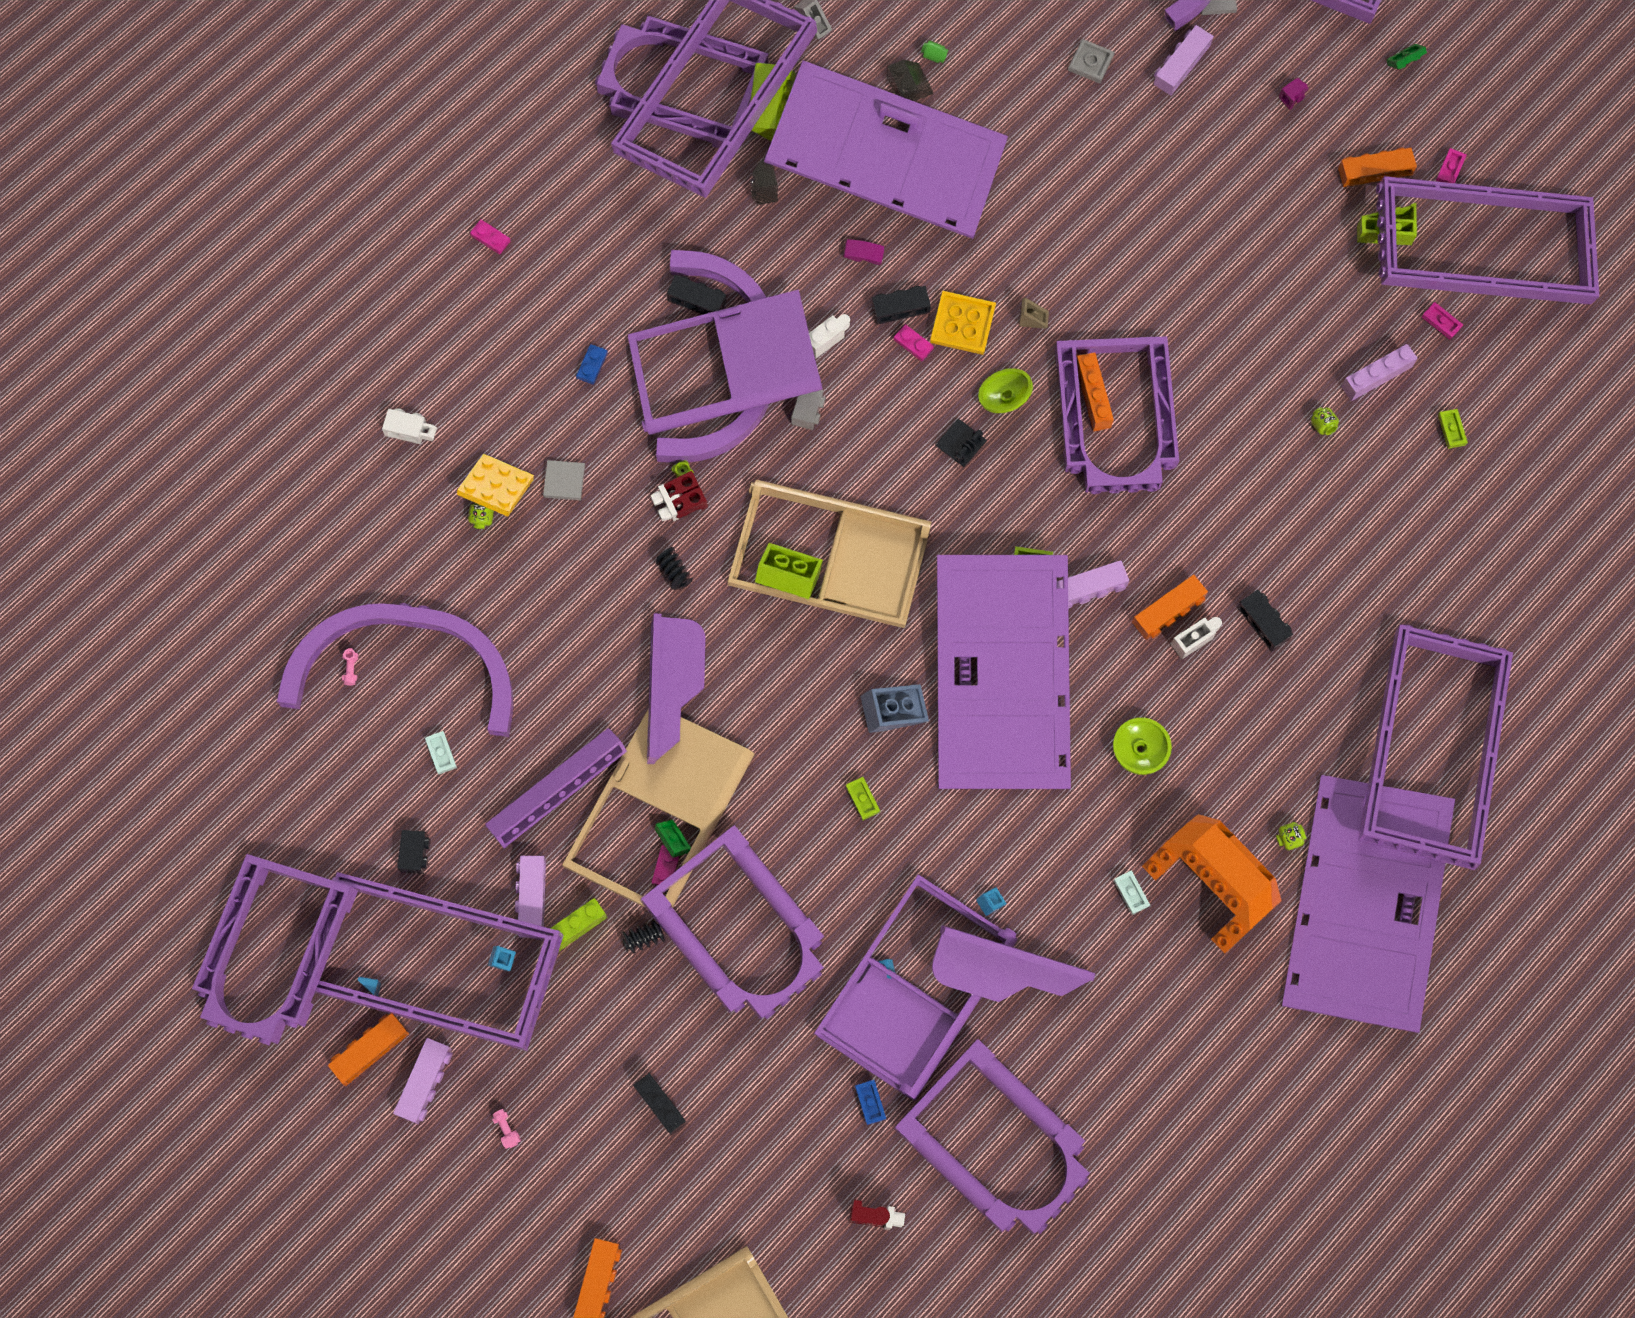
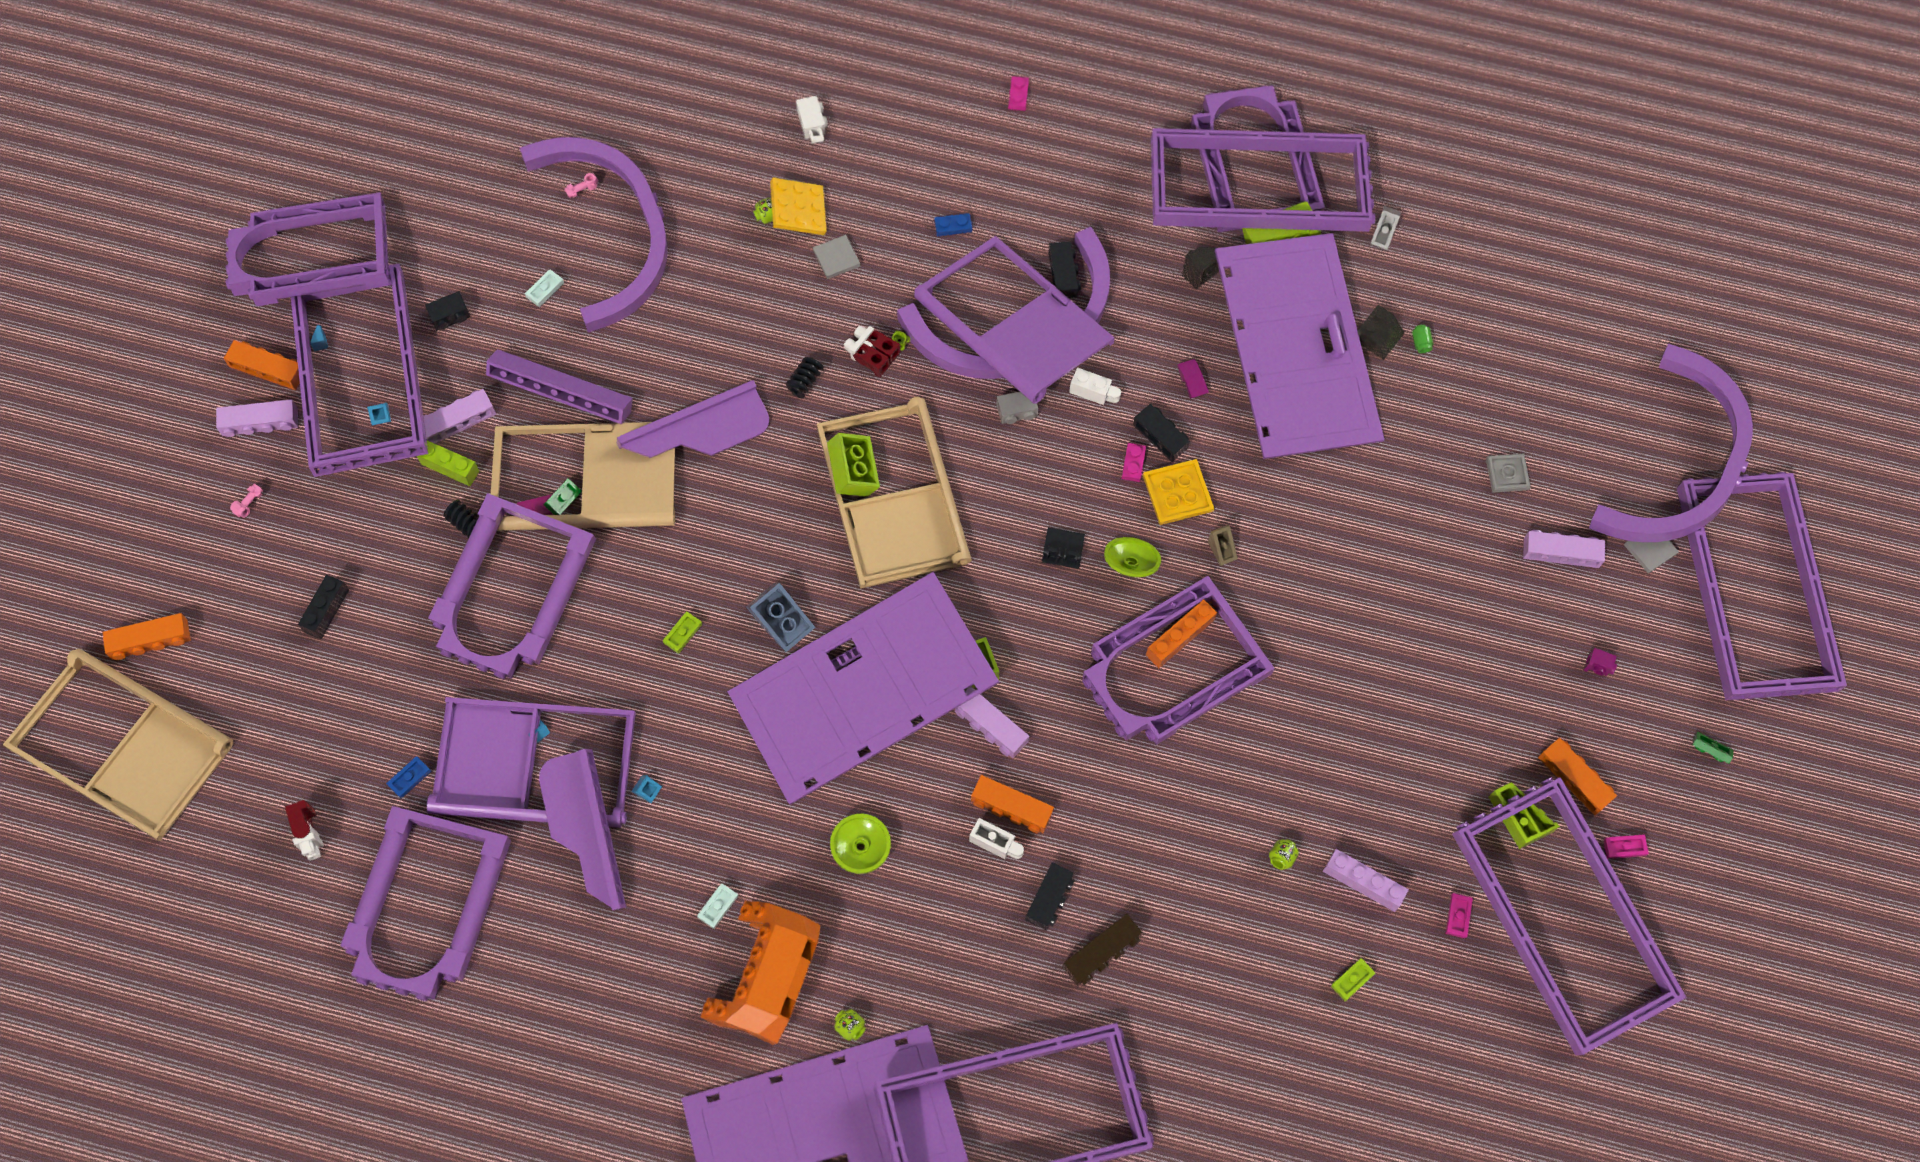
camera: 60 degrees right, 5 degrees down
none -> dark brown brick [1062,914,1143,987]

